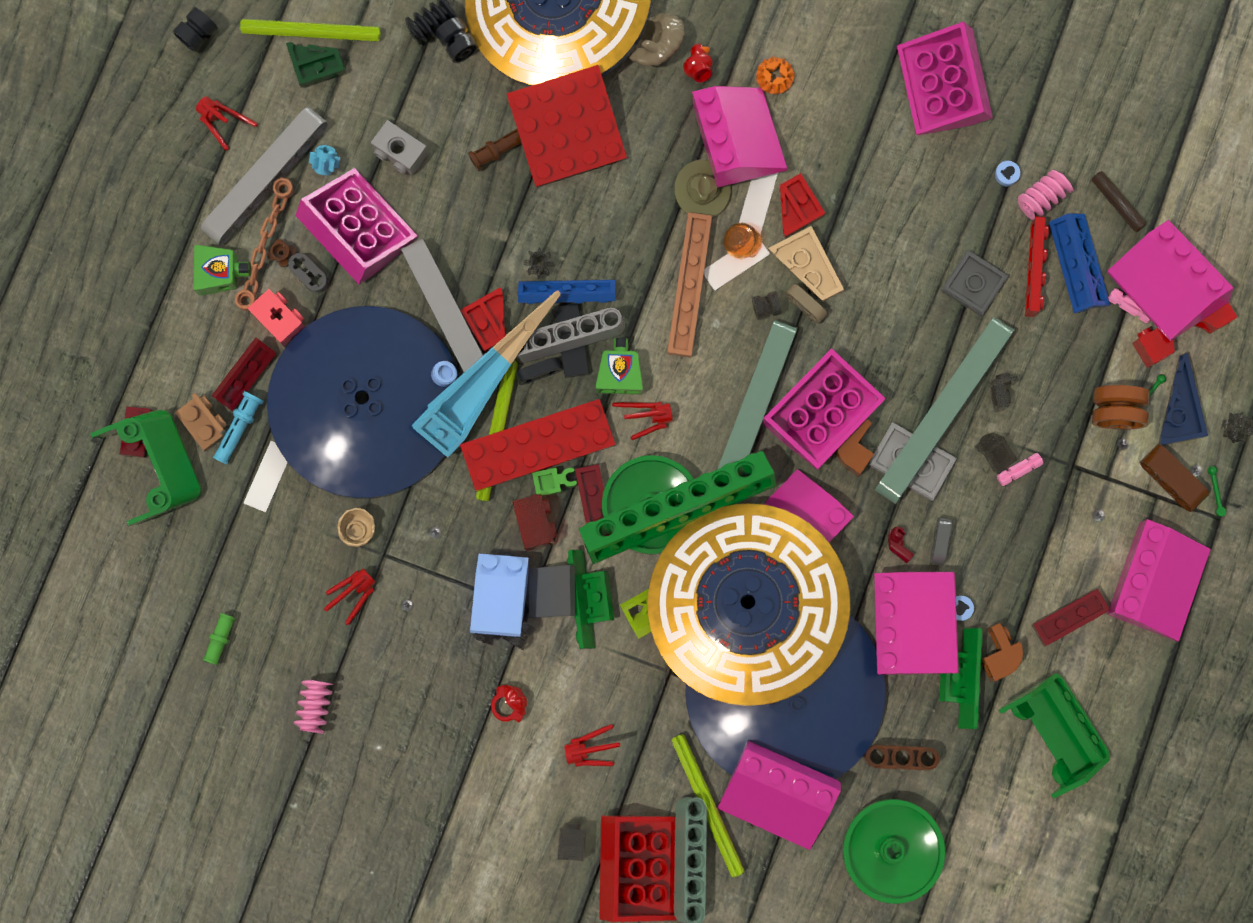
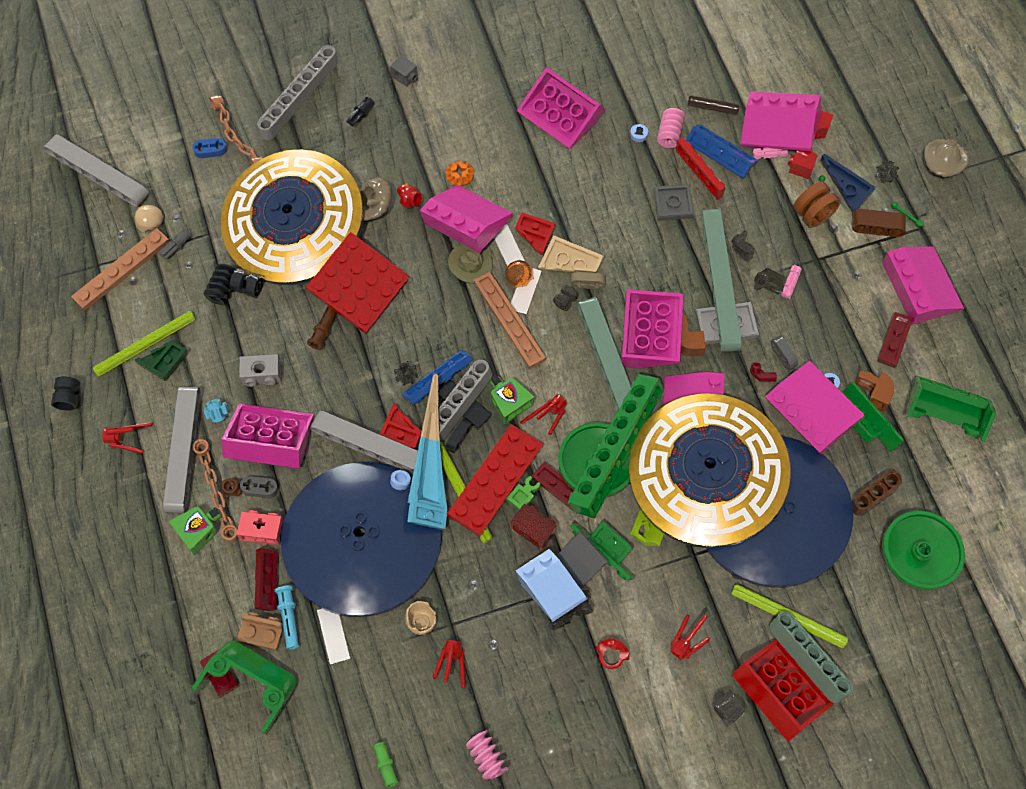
camera: 40 degrees left, 15 degrees down
dark pink slope [717,740,841,850] -> none

